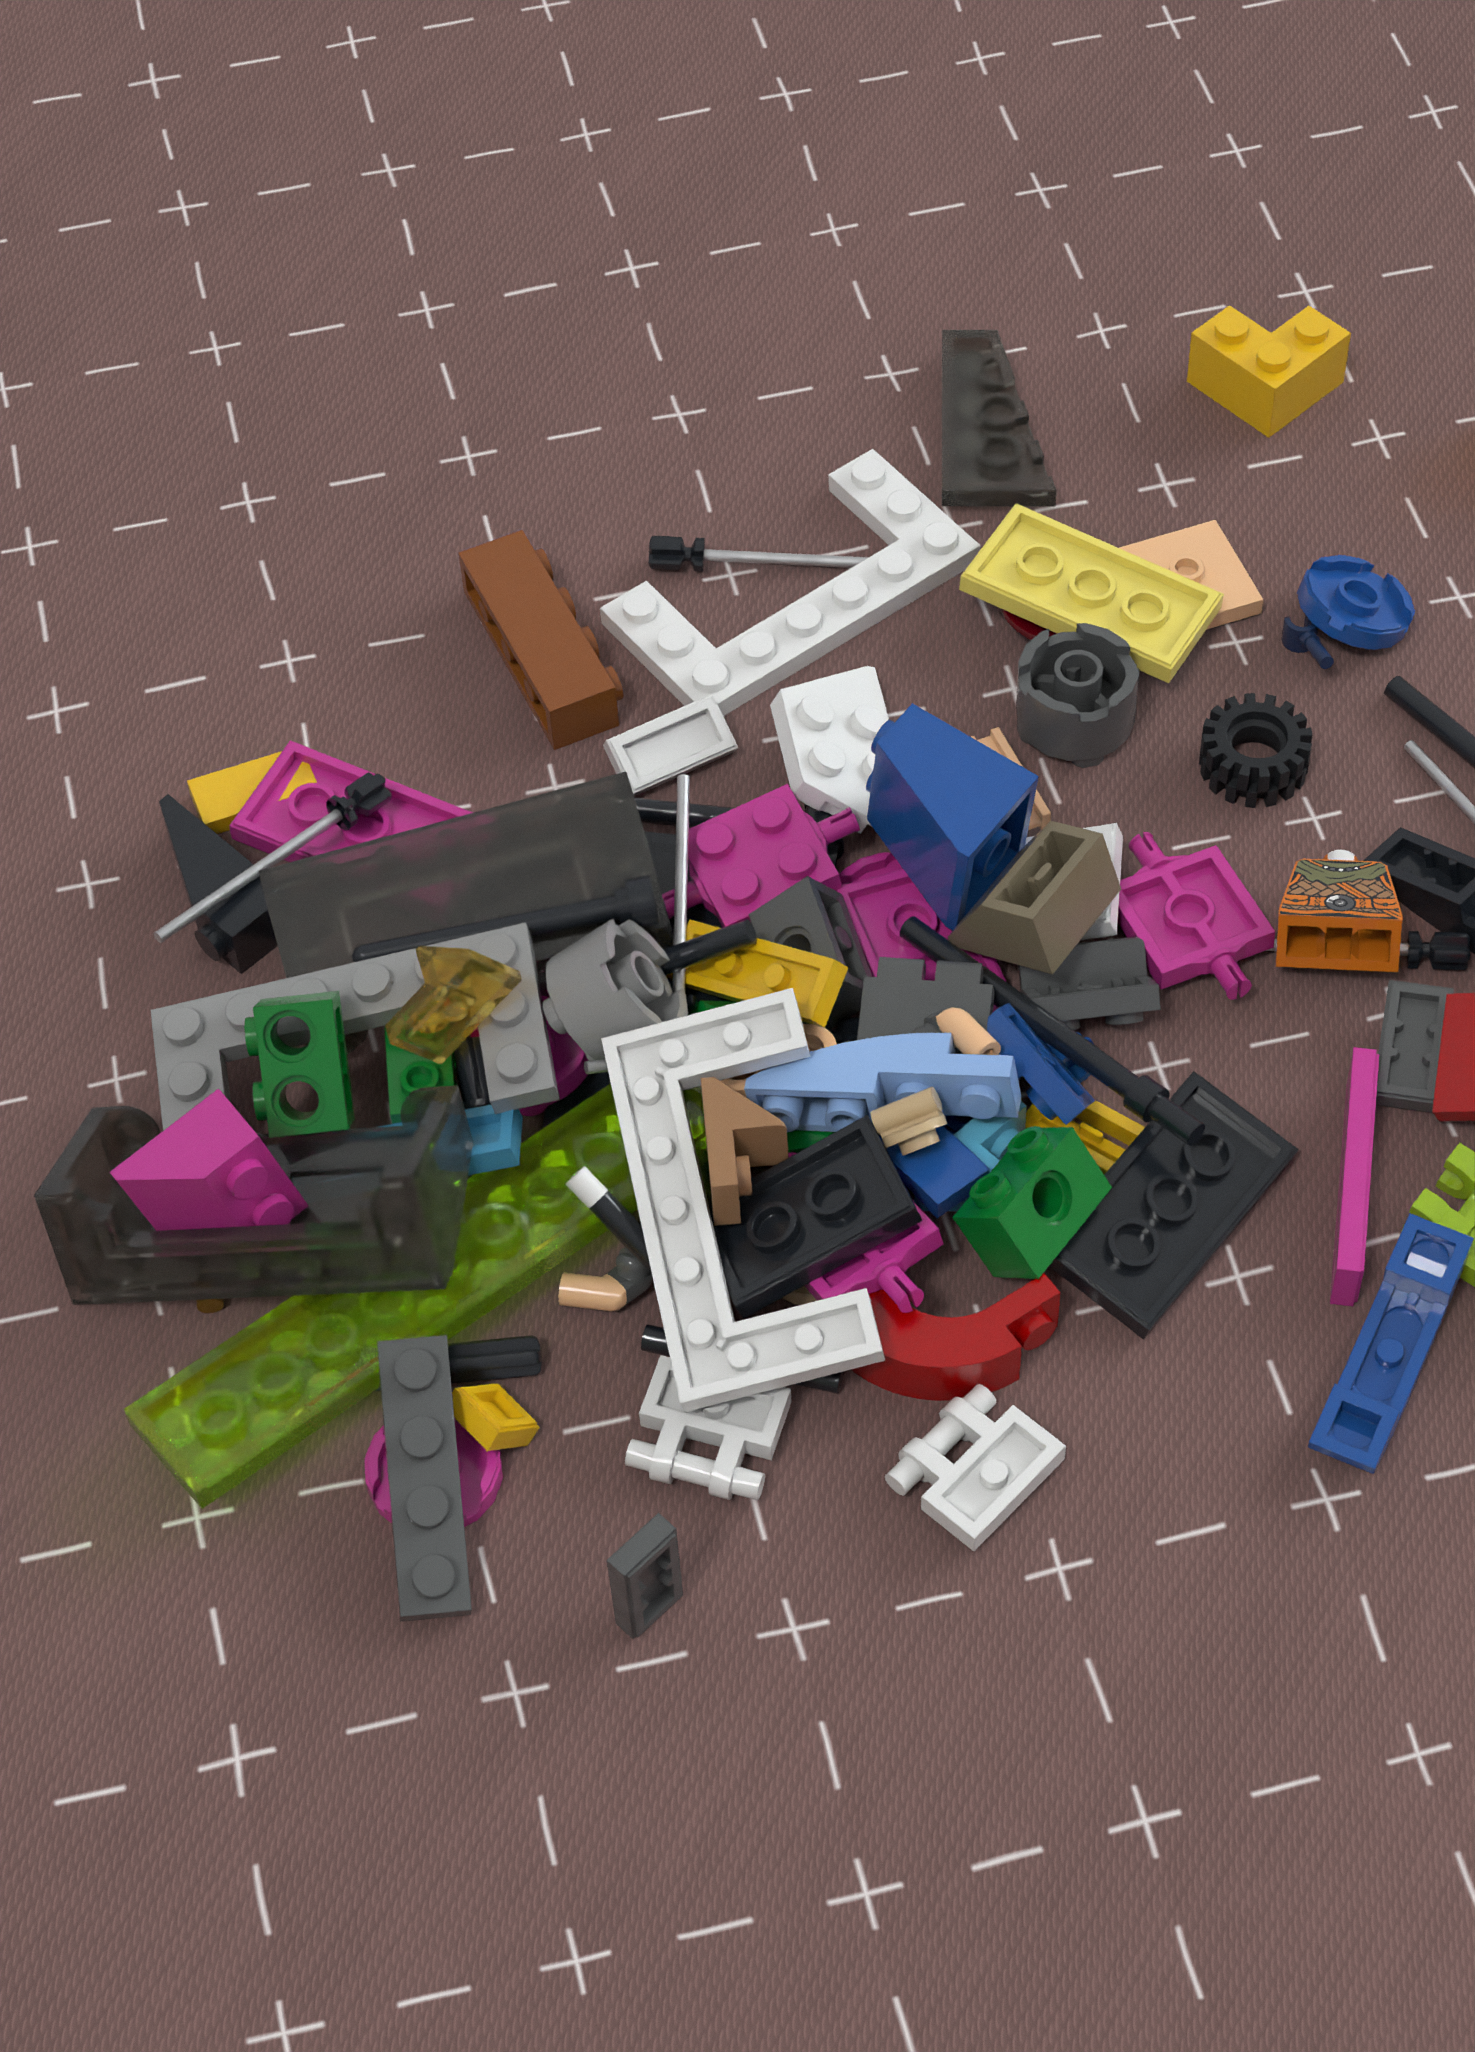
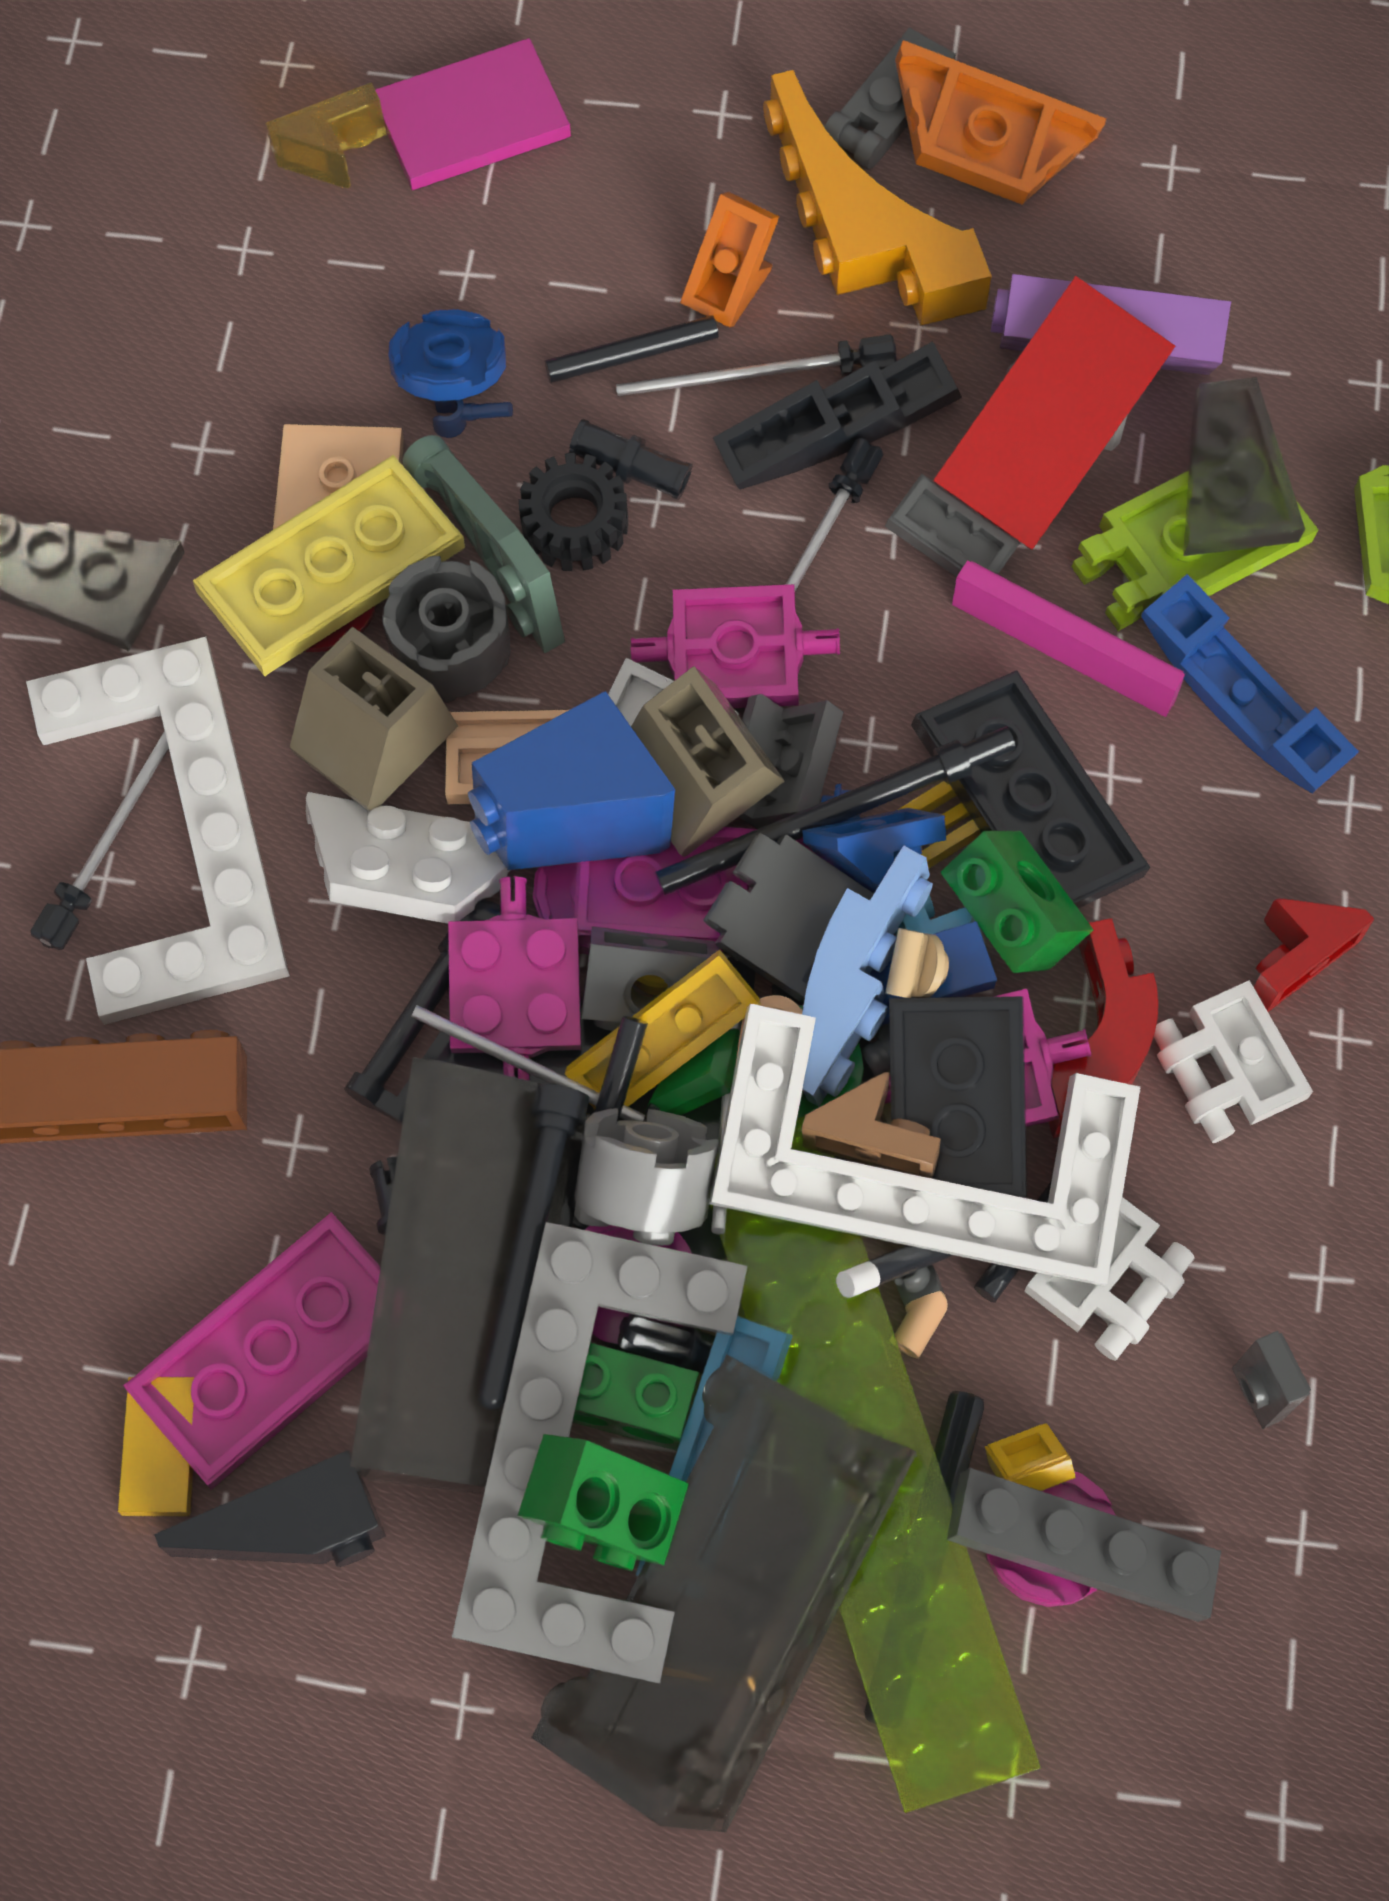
camera: 70 degrees left, 15 degrees up
dark pink slope [110,1088,309,1248] -> none
piece [154,772,392,943] -> none
clear yellow slope [385,946,522,1064] -> none
white tile [603,694,738,796] -> none
light nougat arm [912,1007,1001,1055] -> none
yellow brick [1187,305,1351,438] -> none
orange torso [1275,850,1403,972] -> none
none -> dark tan slope [290,627,458,812]
none -> sand green plate [403,435,565,654]
none -> black pin [569,418,693,500]
none -> red slope [1254,899,1374,1012]

